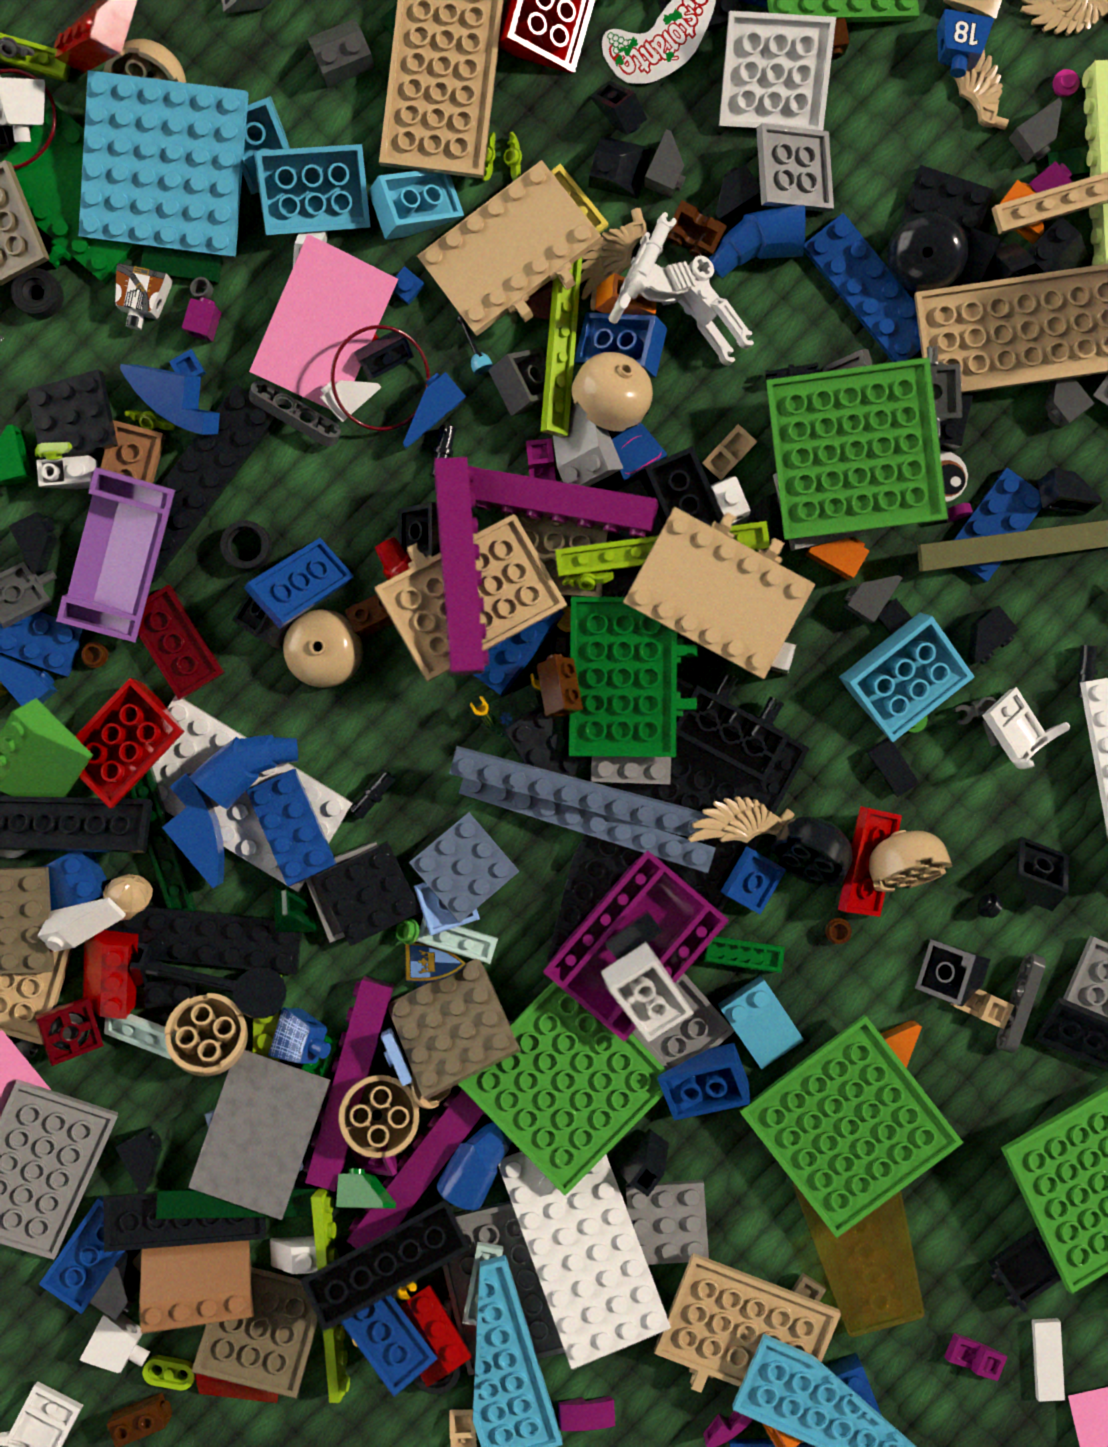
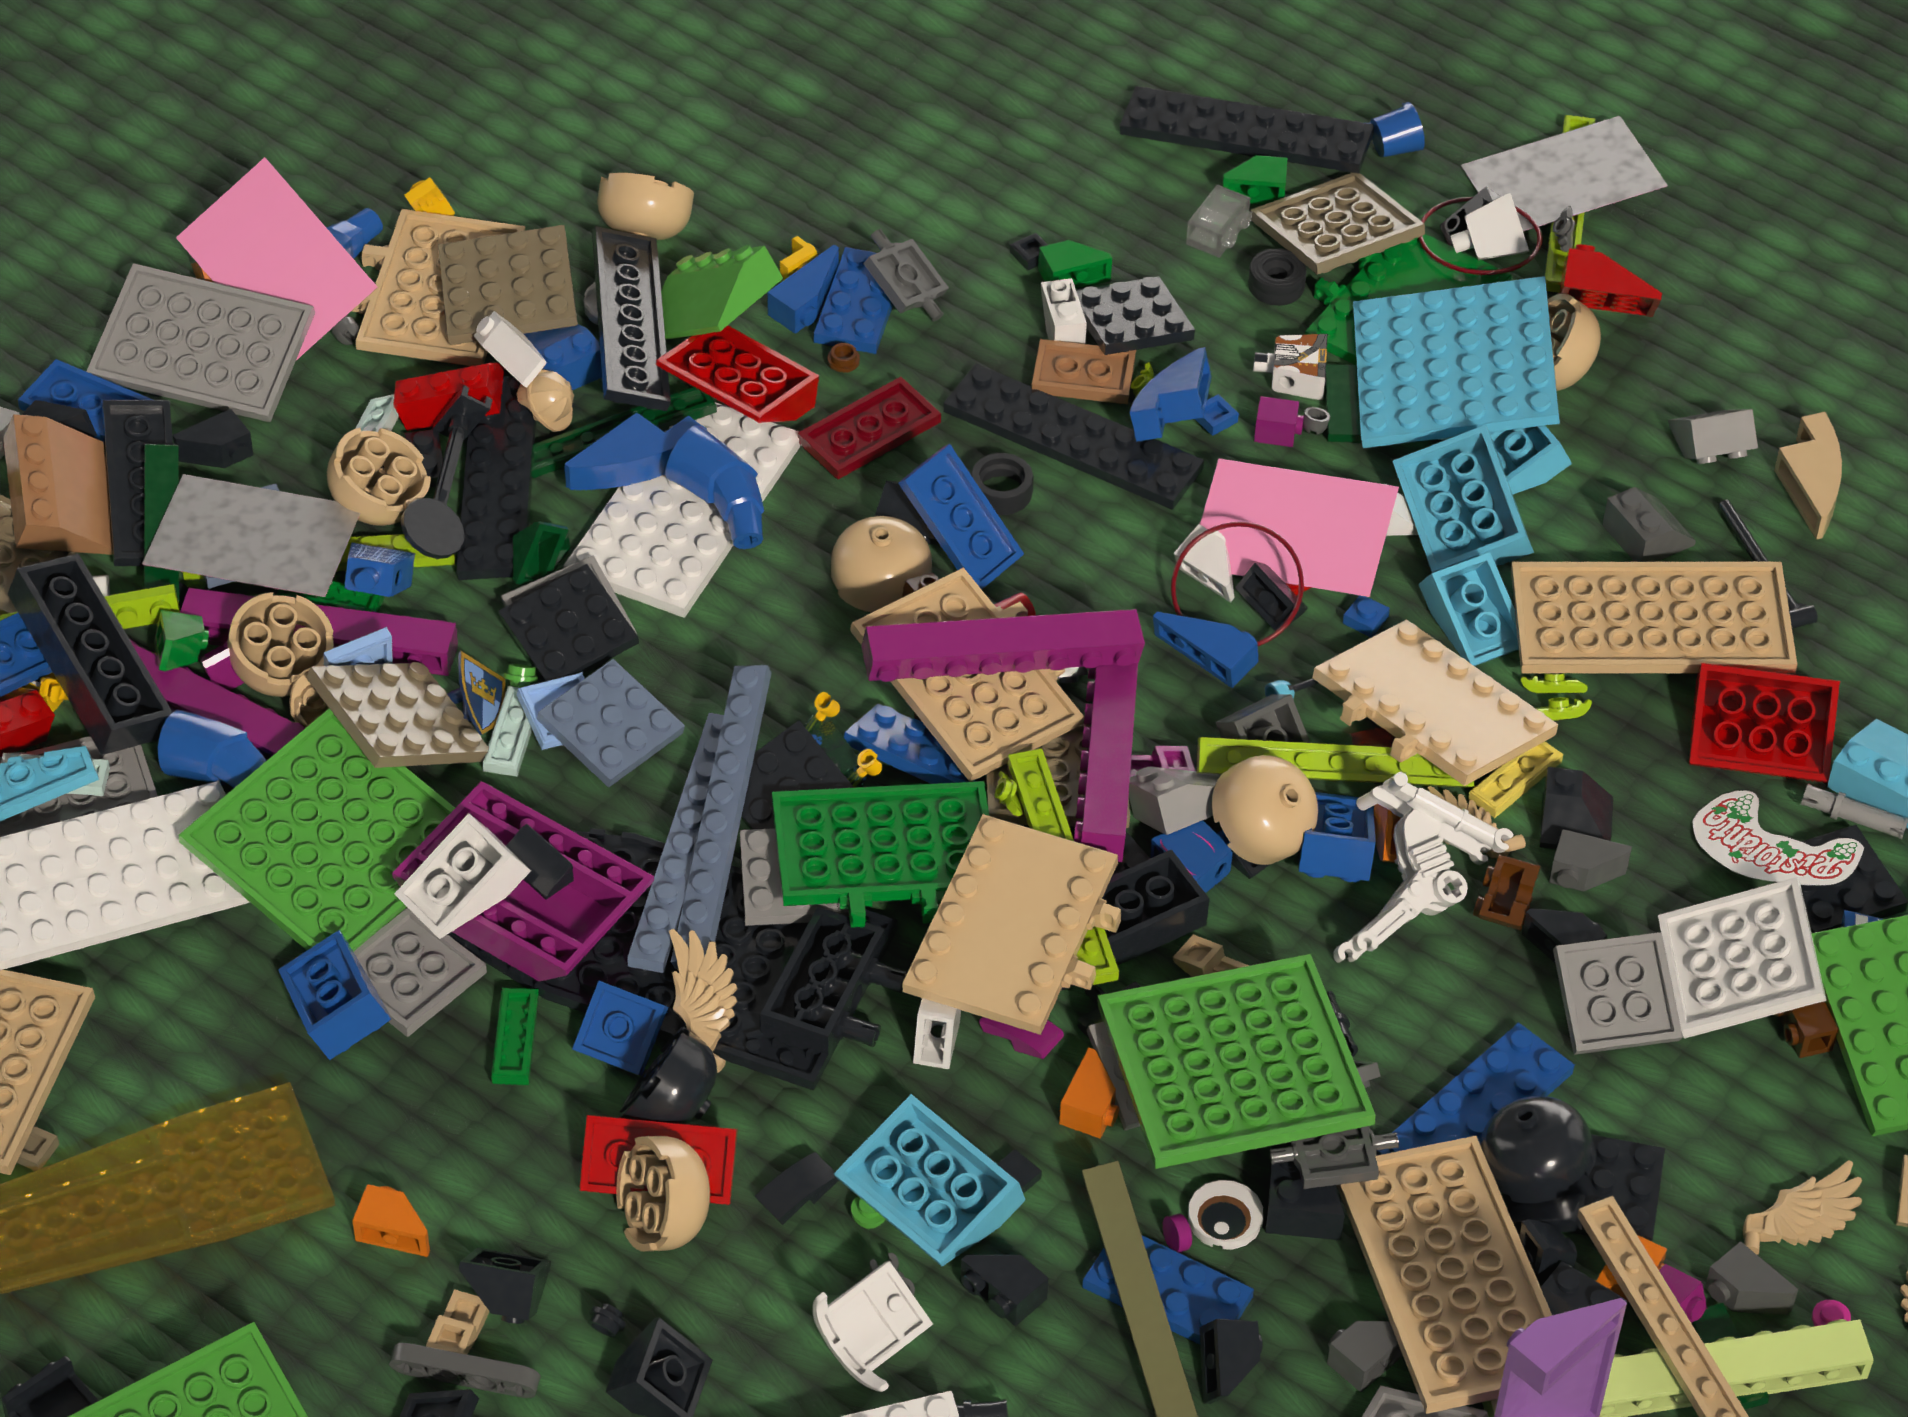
camera: 80 degrees right, 40 degrees down
black slope [9,512,57,575] -> none
lime piece [35,442,72,460] -> none
dark red piece [35,996,104,1066] -> none
medium lavender slope [56,467,175,642] -> none
blue plate [246,769,337,887] -> none
dark grey beam [249,381,341,447] -> none
black pin [350,769,396,819] -> none
black pin [430,424,457,478] -> none
reddish brown brick [537,654,583,717] -> none
black slope [590,80,647,135] -> none
black slope [618,1128,669,1197] -> none
light grey plate [625,1180,709,1265] -> none
blue piece [709,205,805,279] -> none
white torso [710,476,750,526] -> none
medium azure slope [718,975,804,1069] -> none
bright green plate [739,1014,963,1238] -> none
reddish brown plate [825,918,852,944] -> none
dark grey slope [843,575,902,624] -> none
blue torso [937,9,994,78] -> none

